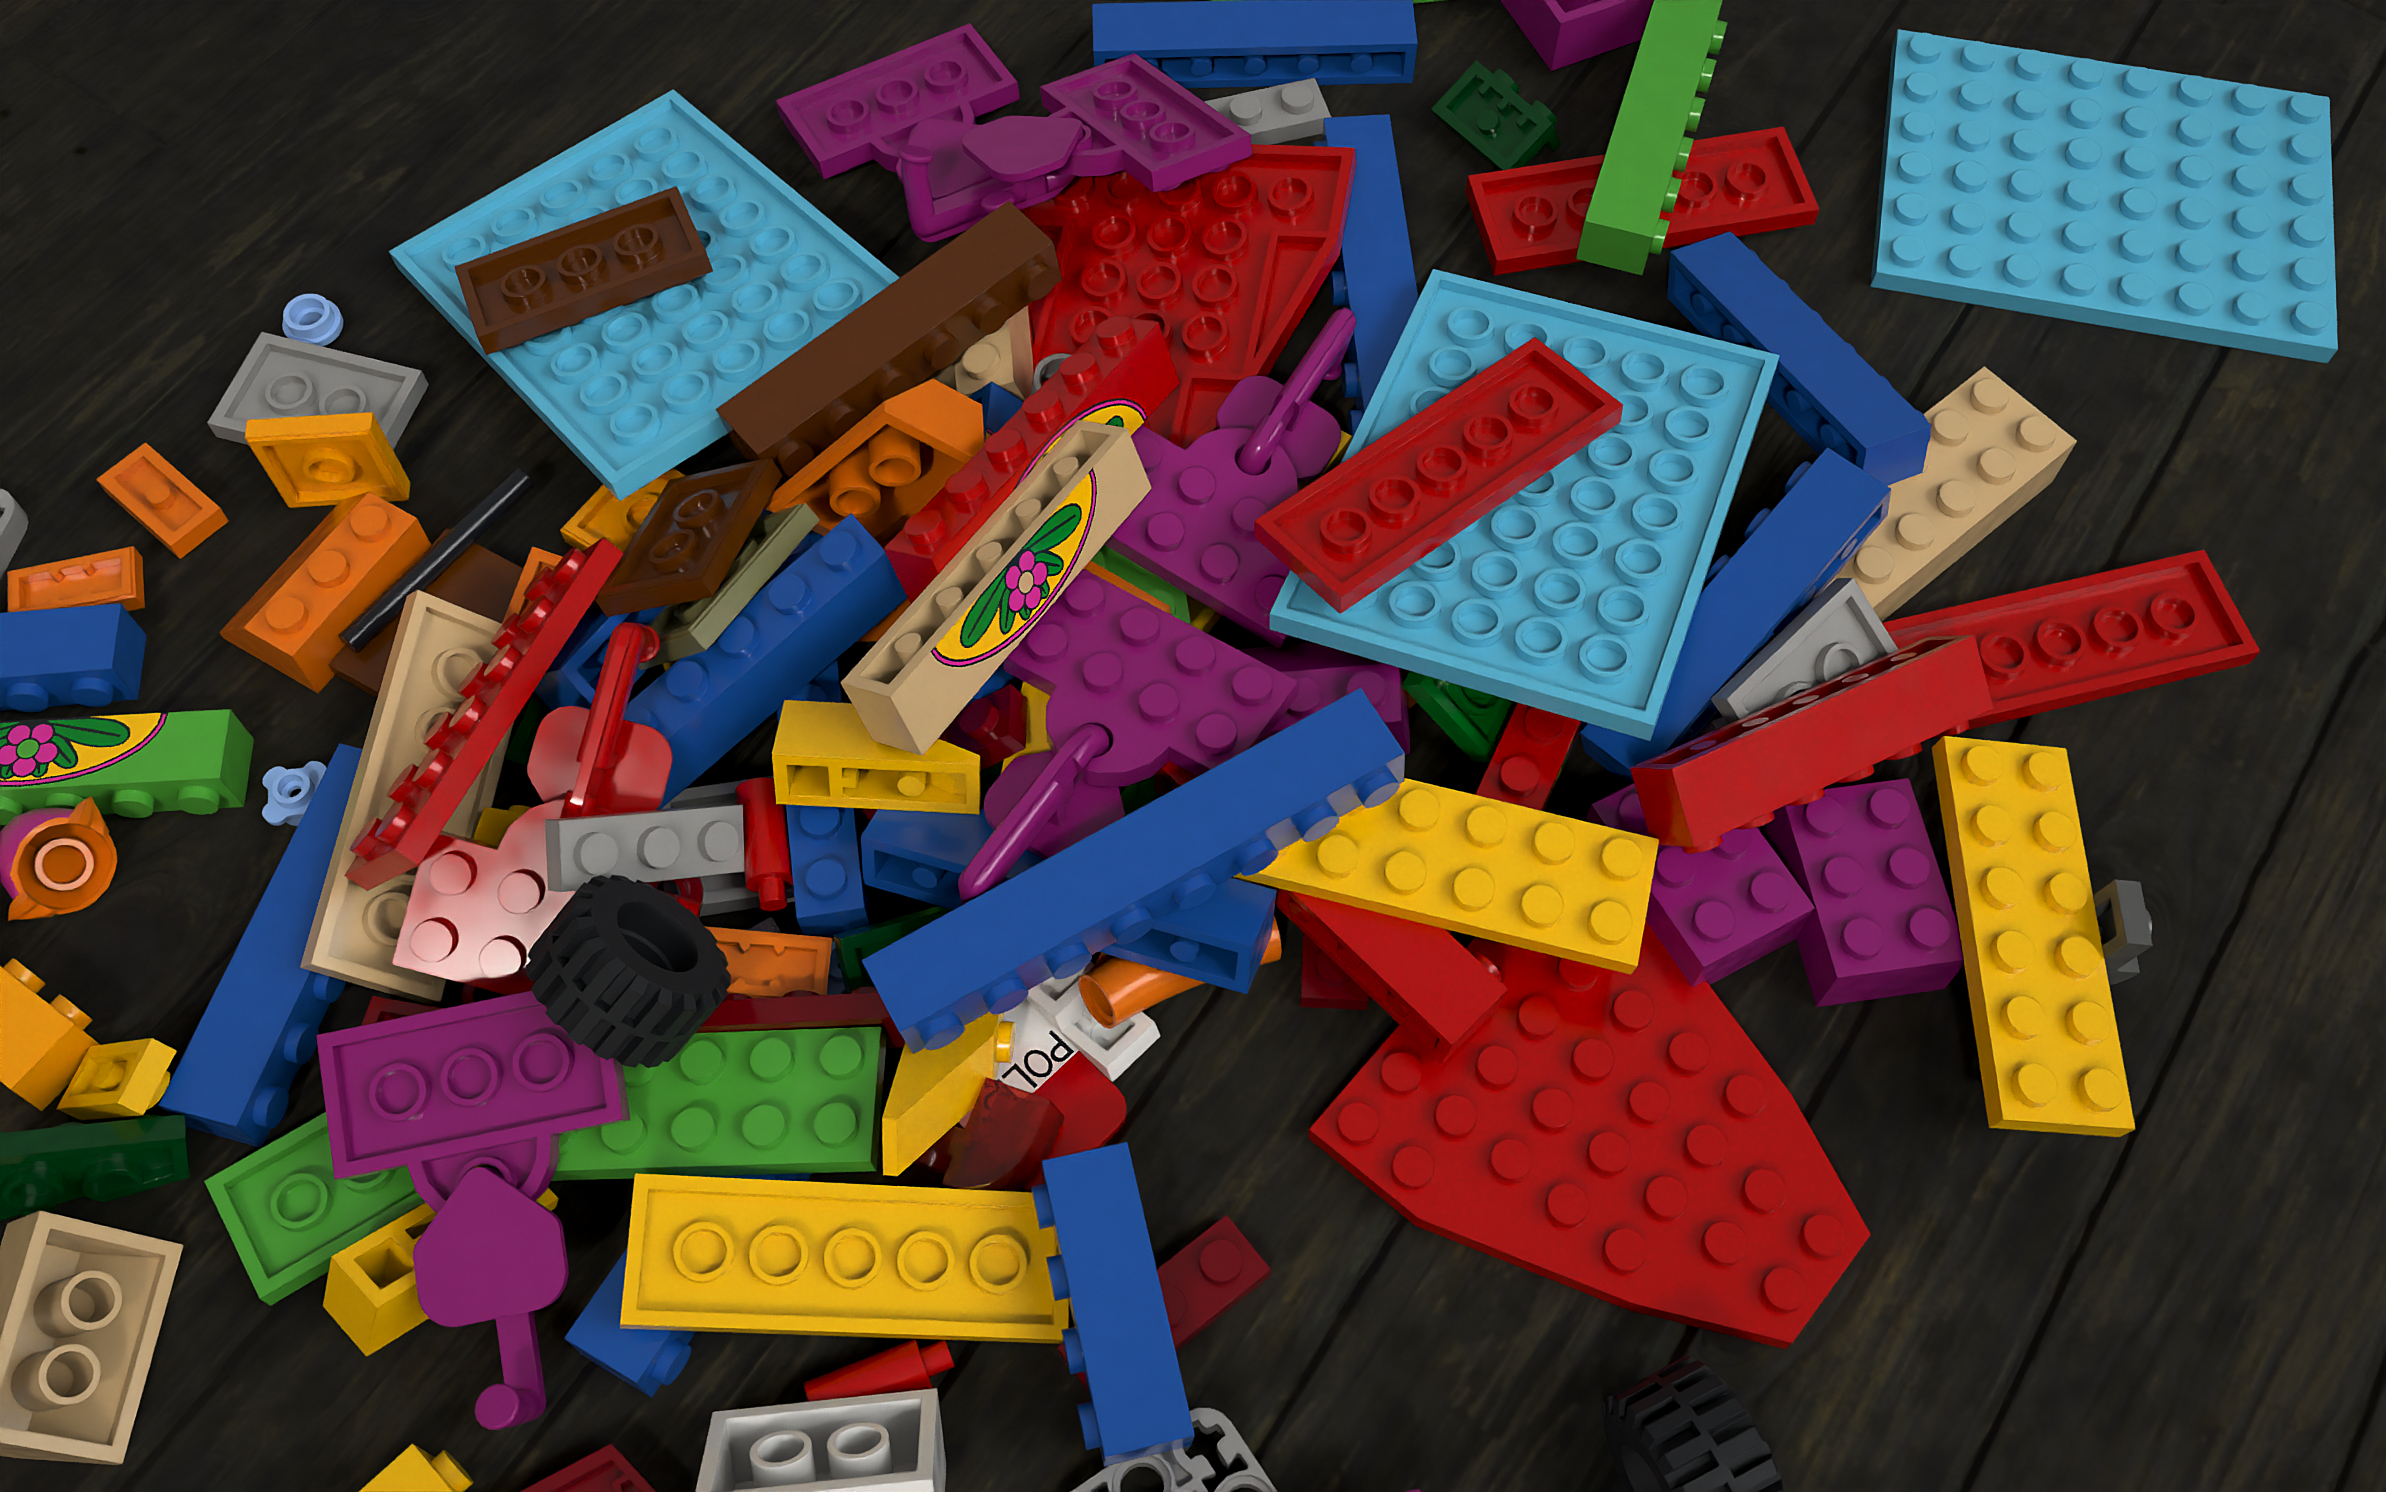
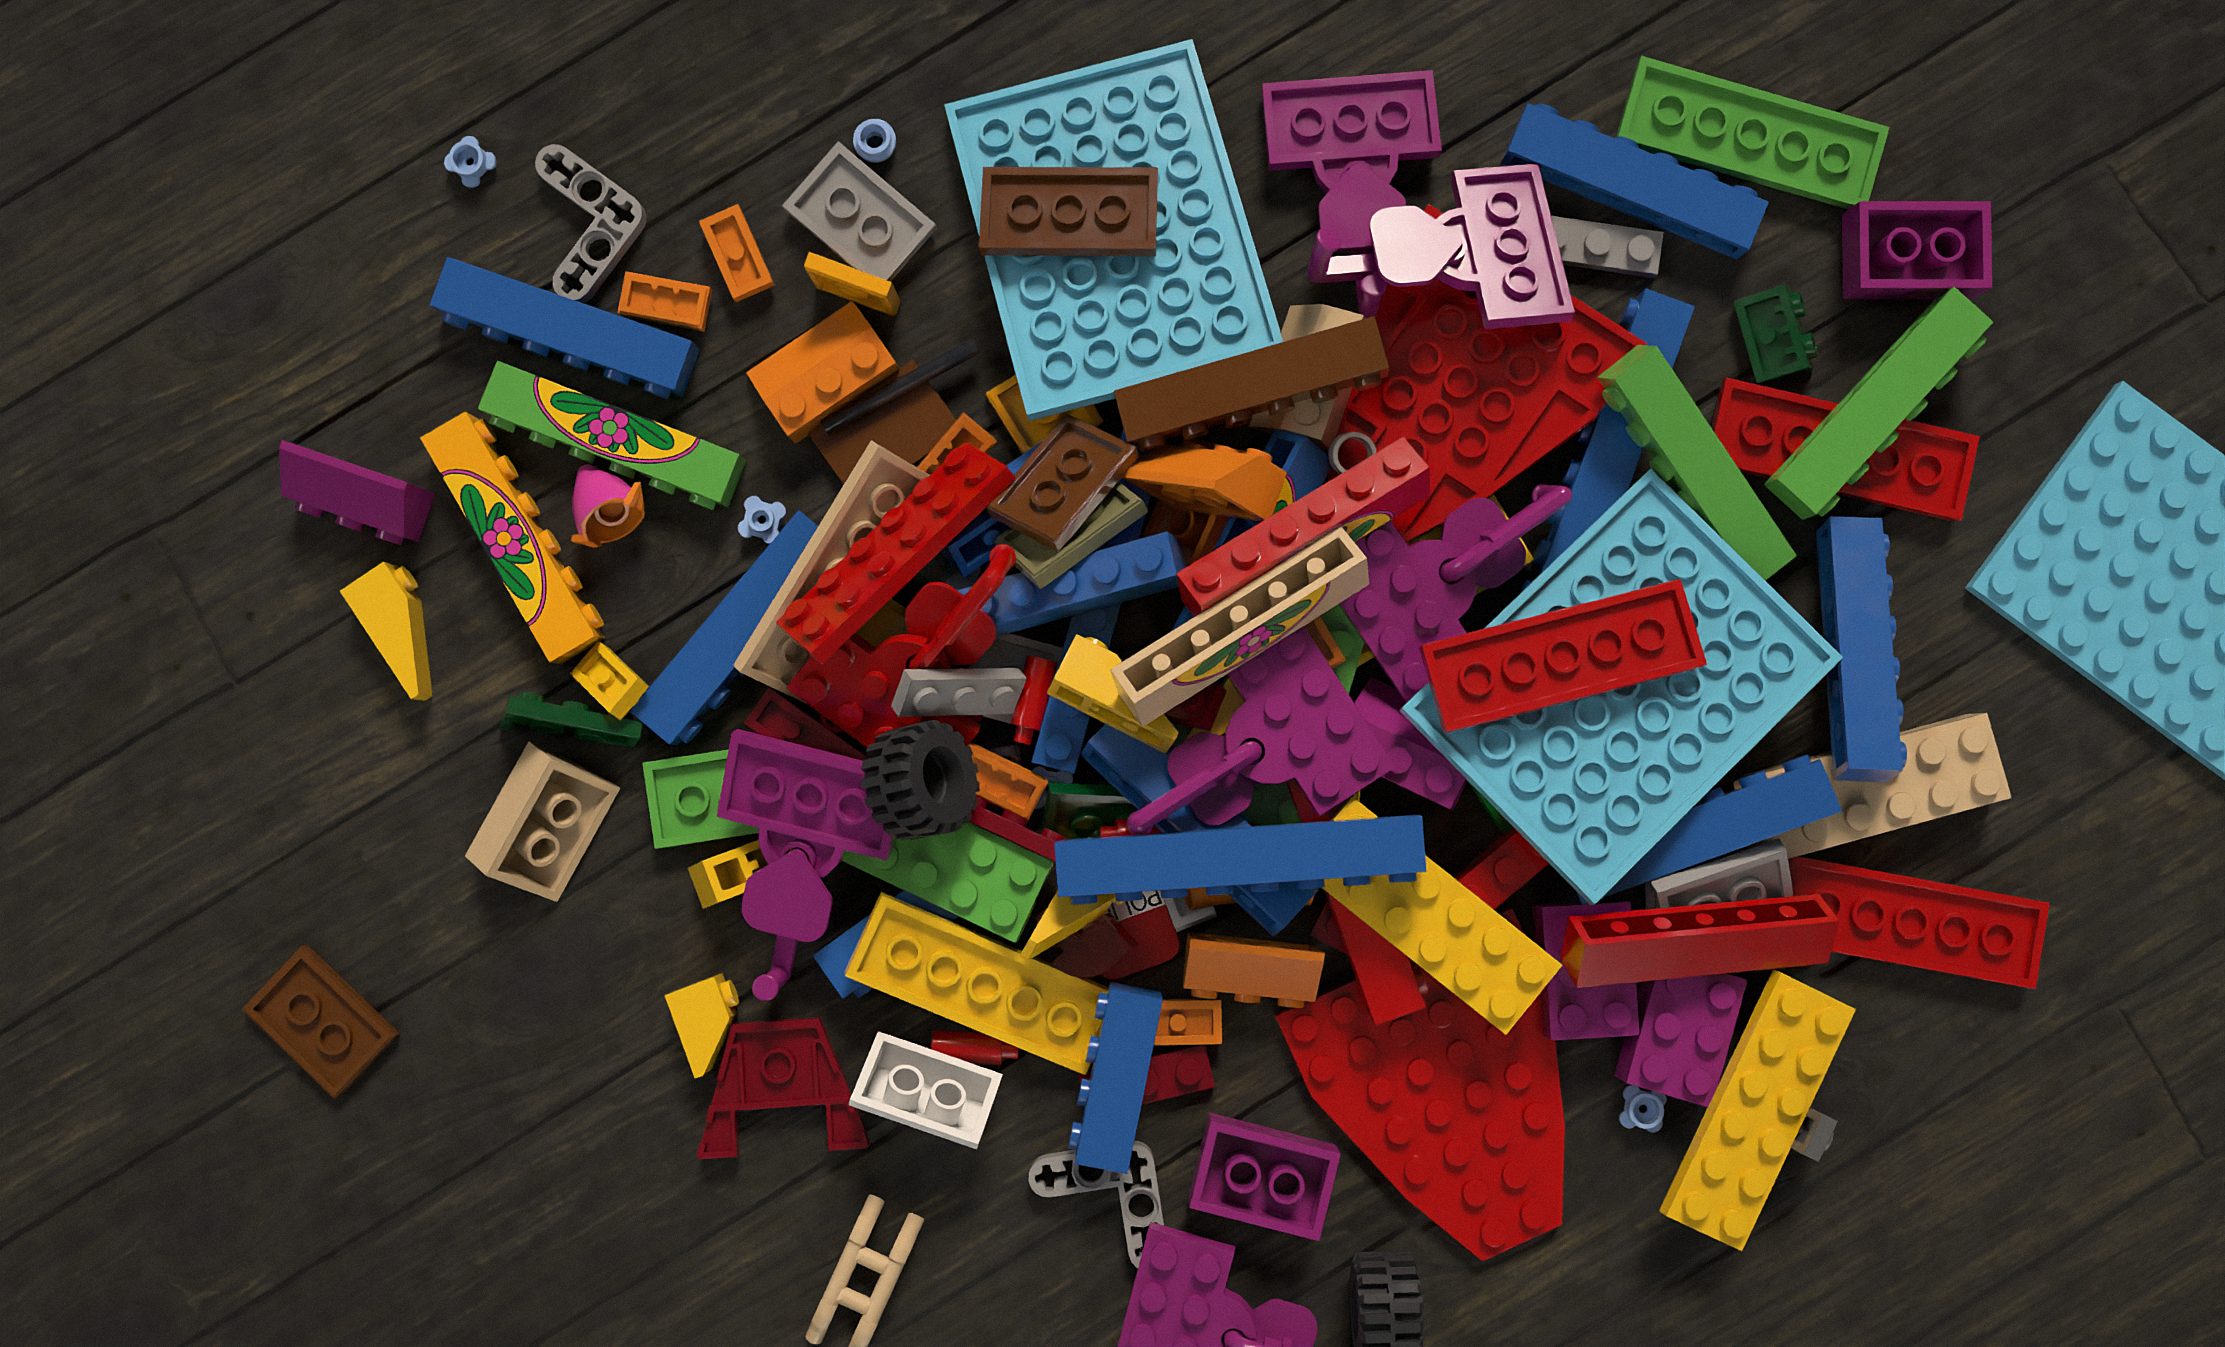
camera: 30 degrees right, 25 degrees up
none -> orange plate [1154,998,1222,1045]
none -> orange slope [1182,932,1325,1008]
none -> magenta brick [1188,1112,1341,1241]
none -> bright green brick [1597,345,1797,581]
none -> light blue plate [1619,1085,1666,1133]

